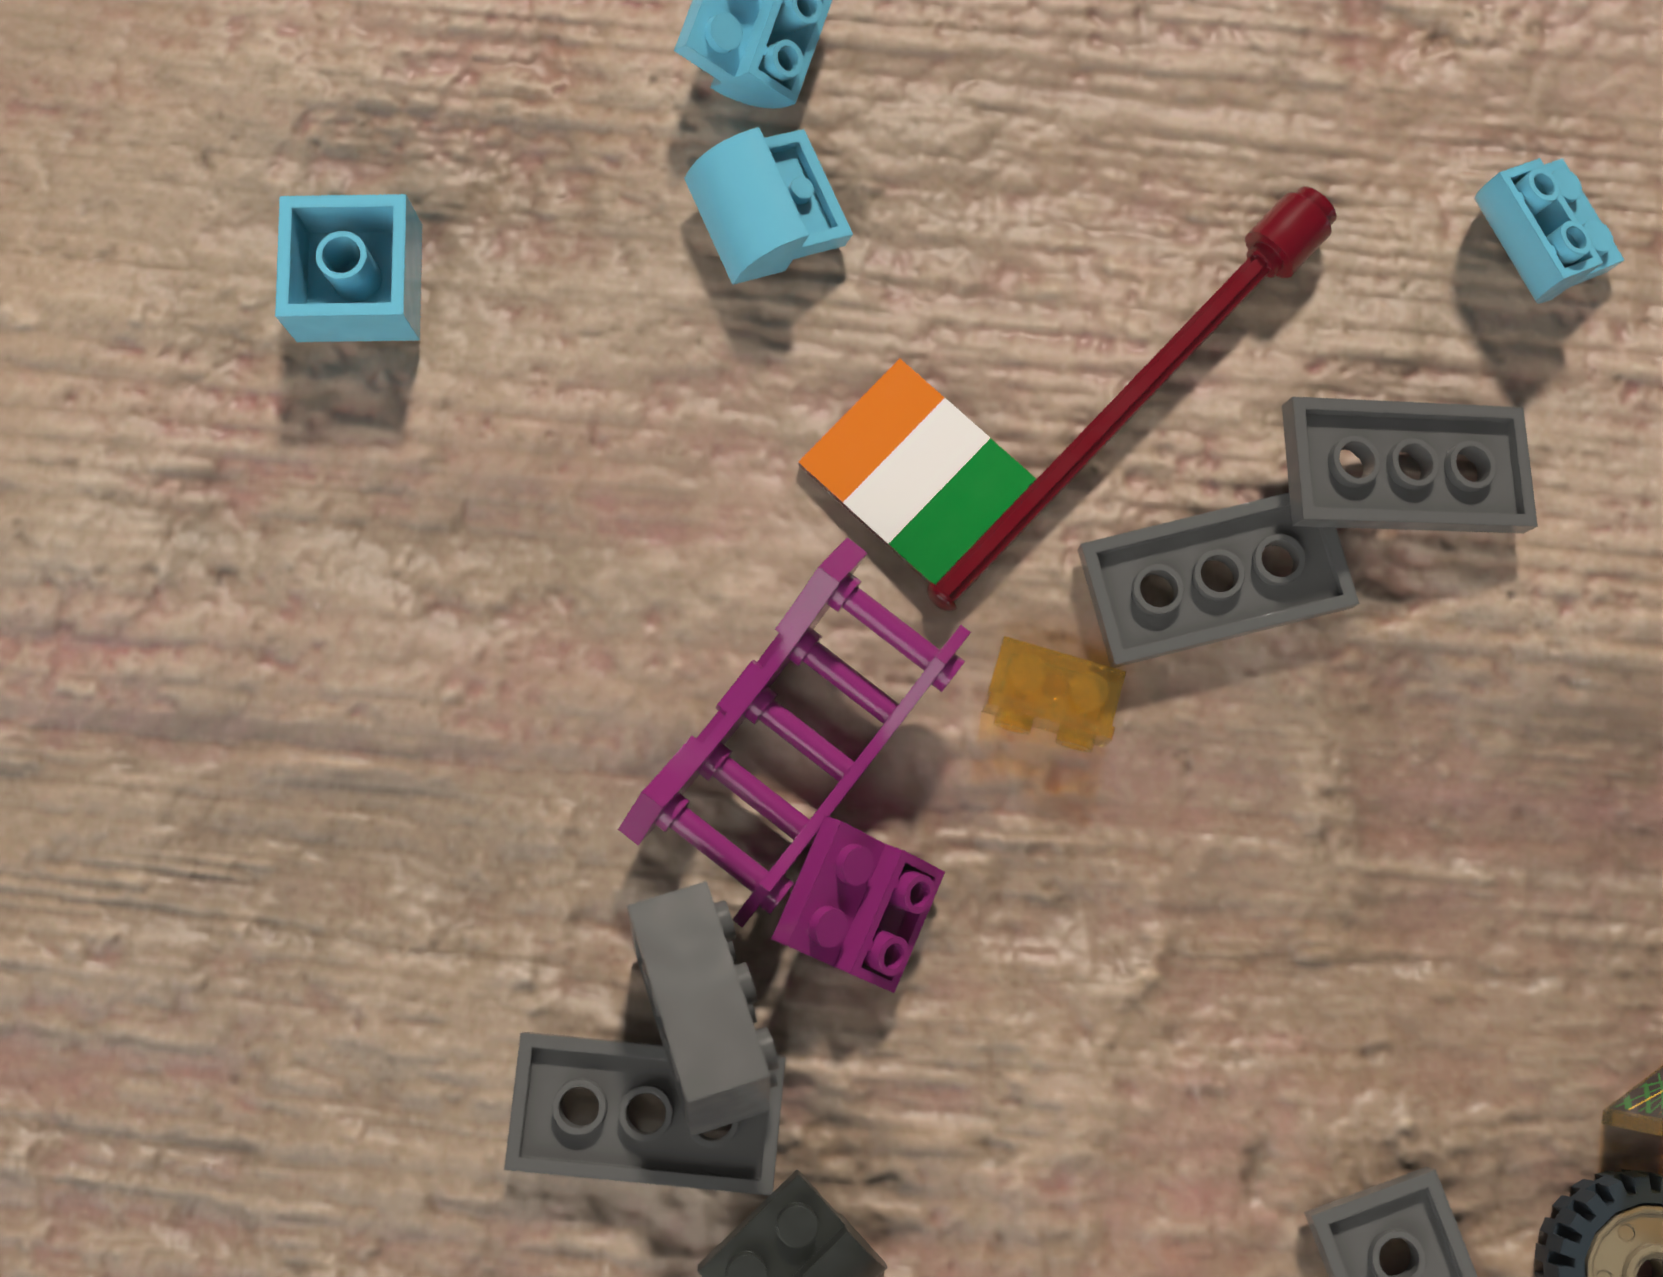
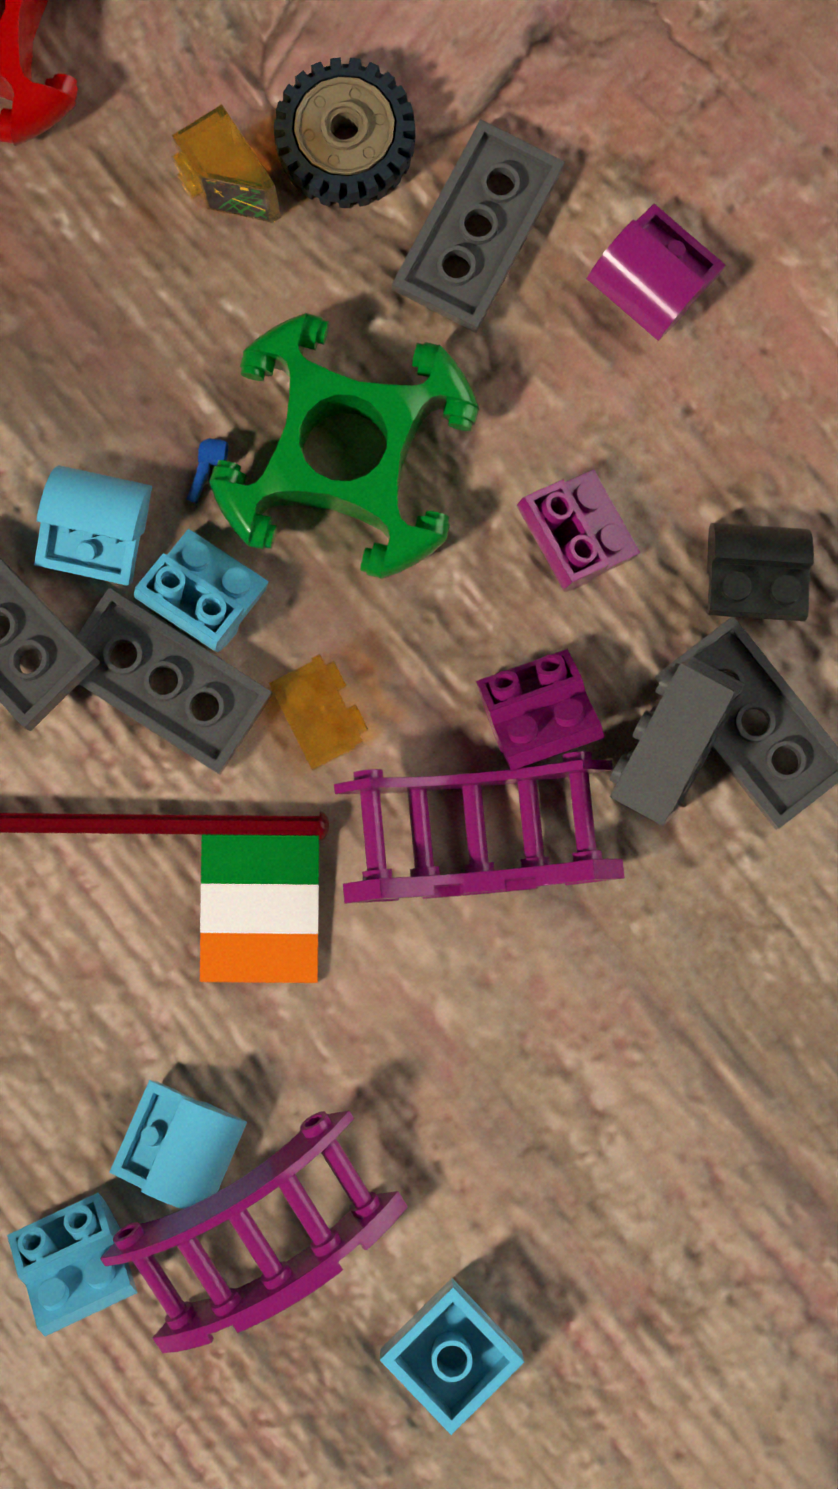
camera: 130 degrees left, 5 degrees up
none -> medium azure brick [34,465,152,586]
none -> magenta fence [100,1111,408,1354]
none -> medium azure brick [134,529,269,652]
none -> blue hand [186,438,229,504]
none -> green piece [209,313,479,579]
none -> magenta brick [517,469,640,592]

